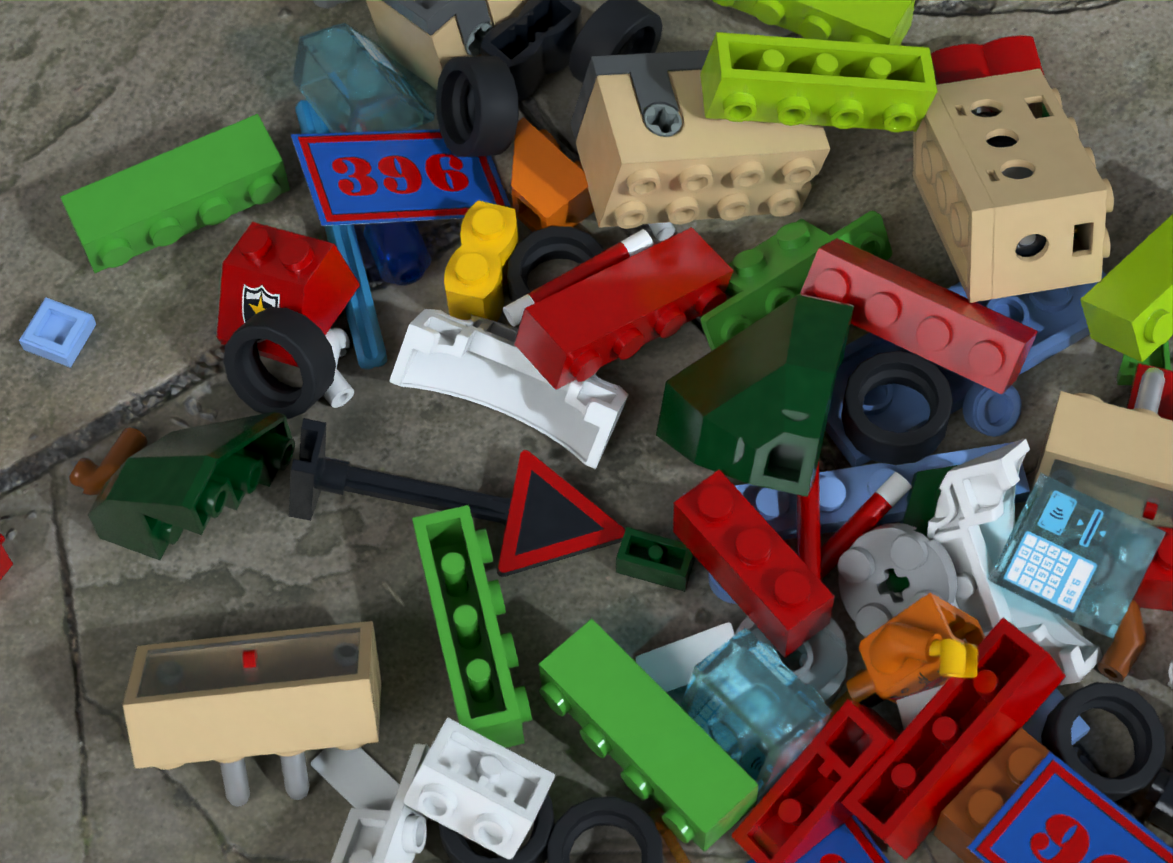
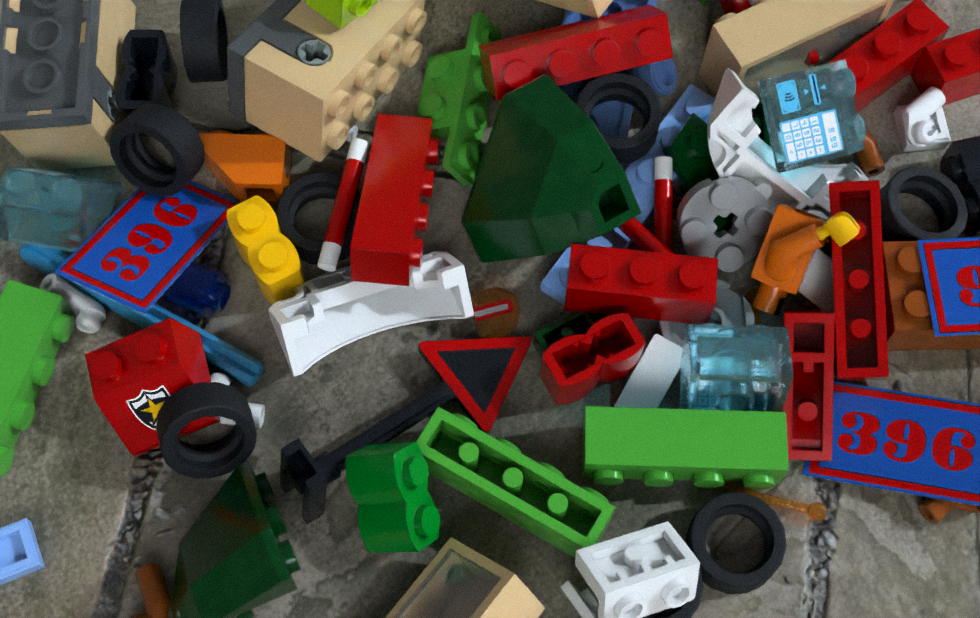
camera: 50 degrees left, 5 degrees up
none -> white arm [39,273,106,334]
none -> green brick [345,441,440,553]
none -> clear orange tile [470,287,520,339]
none -> red brick [540,313,646,405]

